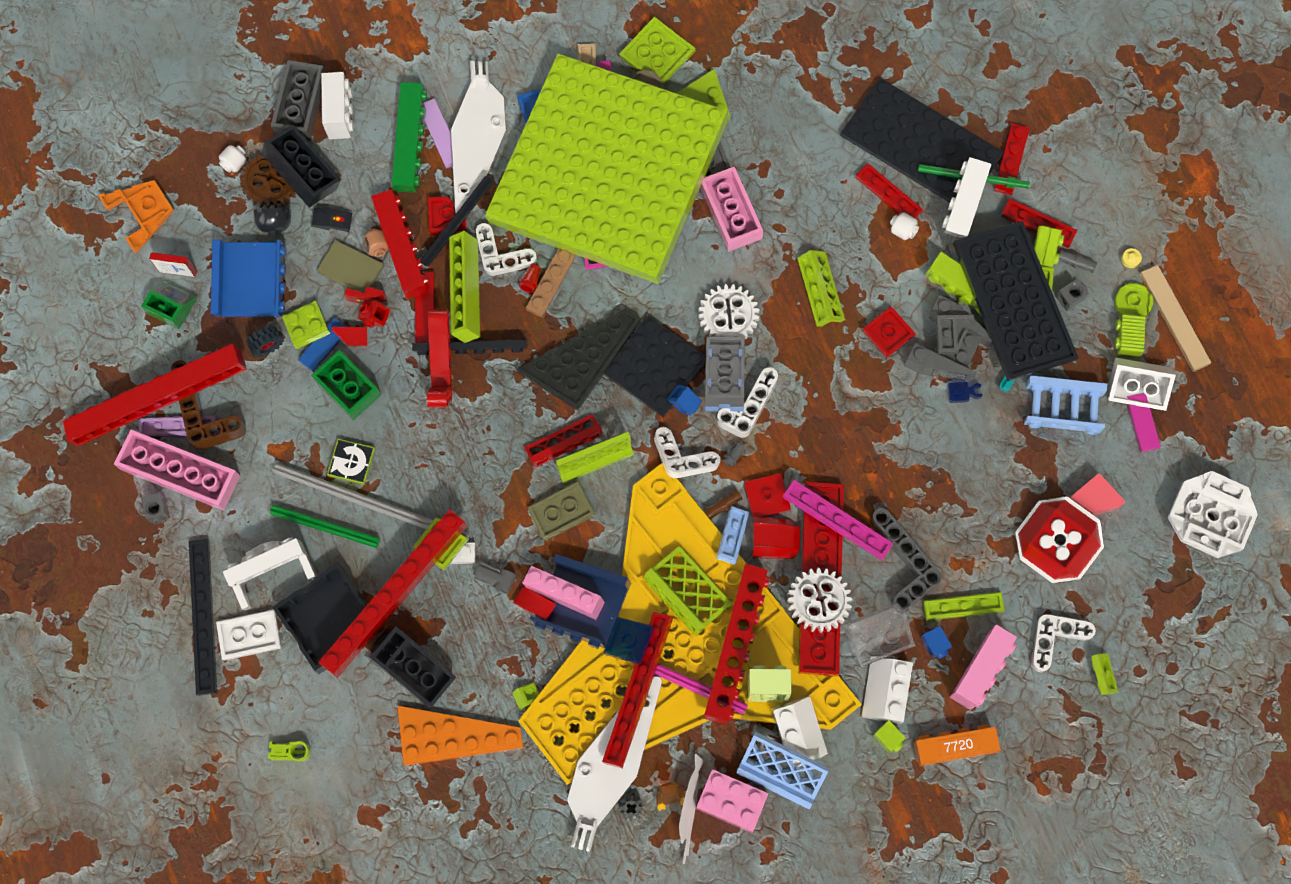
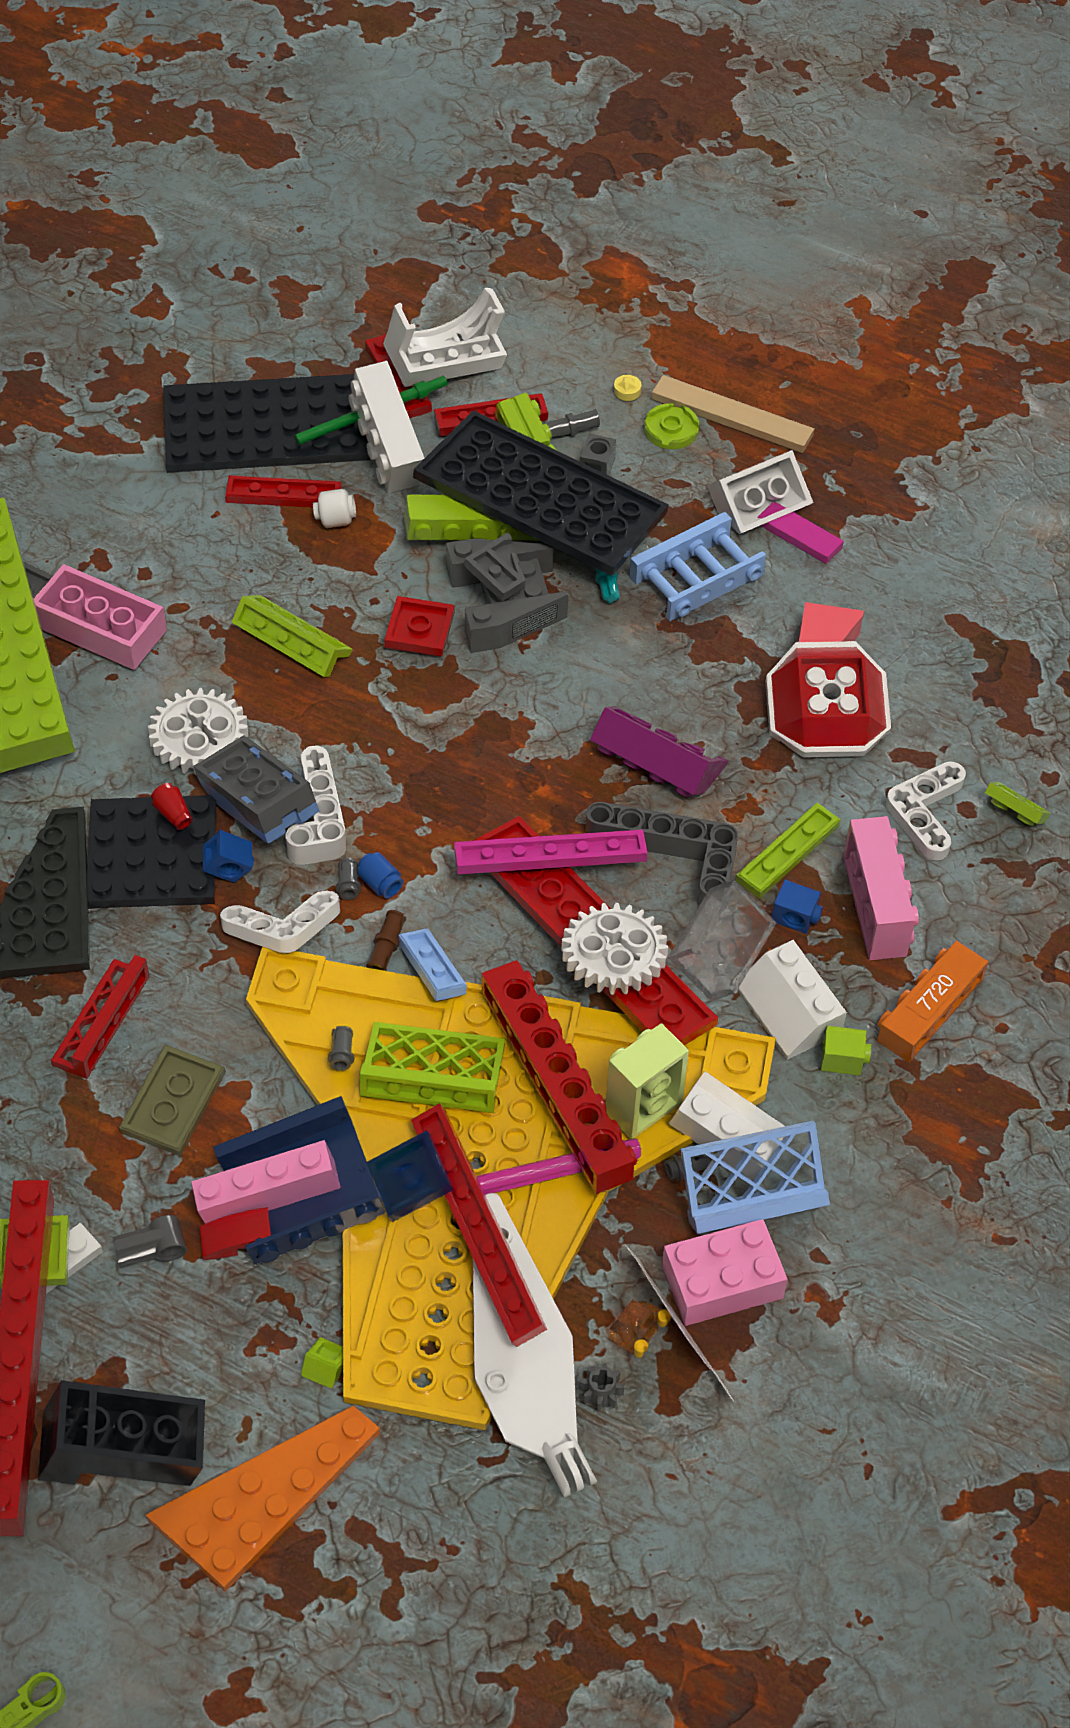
camera: 45 degrees left, 20 degrees down
lime fence [556,432,634,484] -> none
red plate [744,473,791,518] -> none
red slope [753,517,800,559] -> none
clear blue plate [947,382,983,403] -> none
lime brick [1114,314,1146,357] -> none
white piece [1168,471,1258,558] -> none
none -> red cone [151,783,193,830]
none -> dark grey pin [327,1026,354,1071]
none -> blue brick [357,852,404,898]
none -> white piece [383,288,507,387]
none -> magenta wedge [590,707,729,797]

